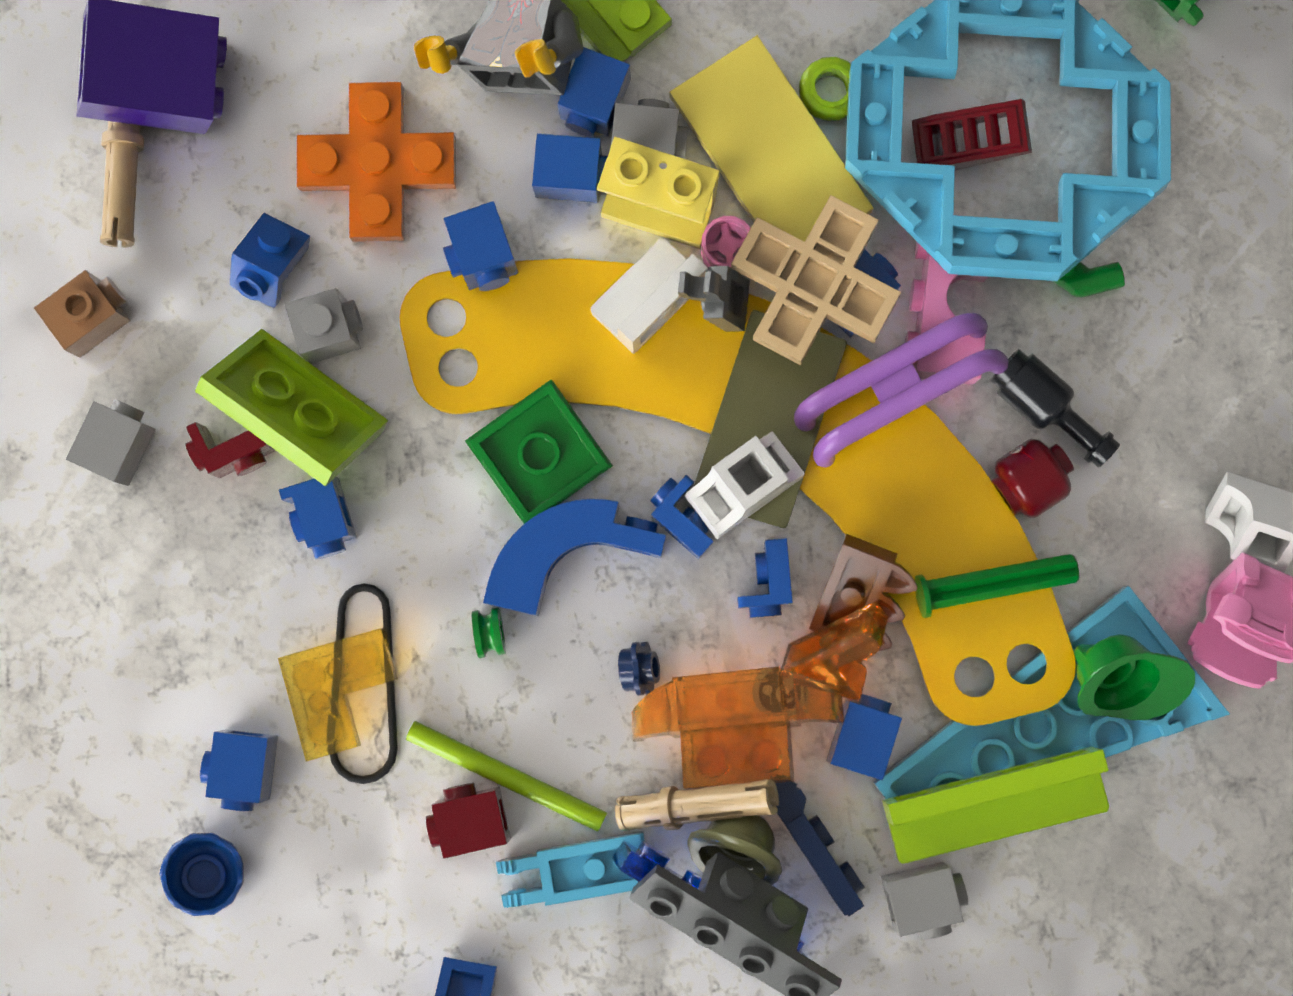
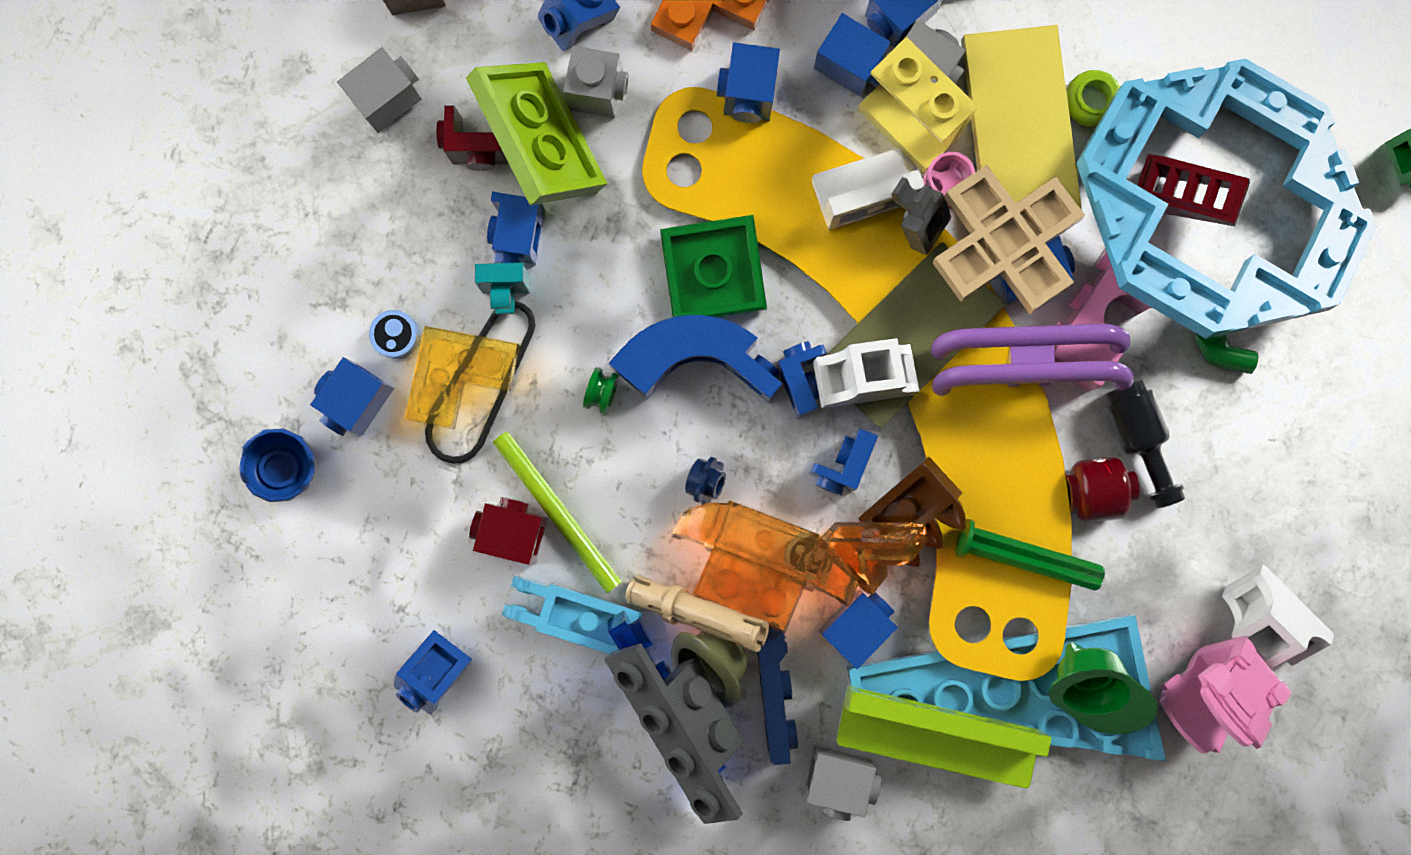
camera: 25 degrees right, 0 degrees up
none -> tile [369,310,420,359]
none -> teal tile [475,263,530,315]

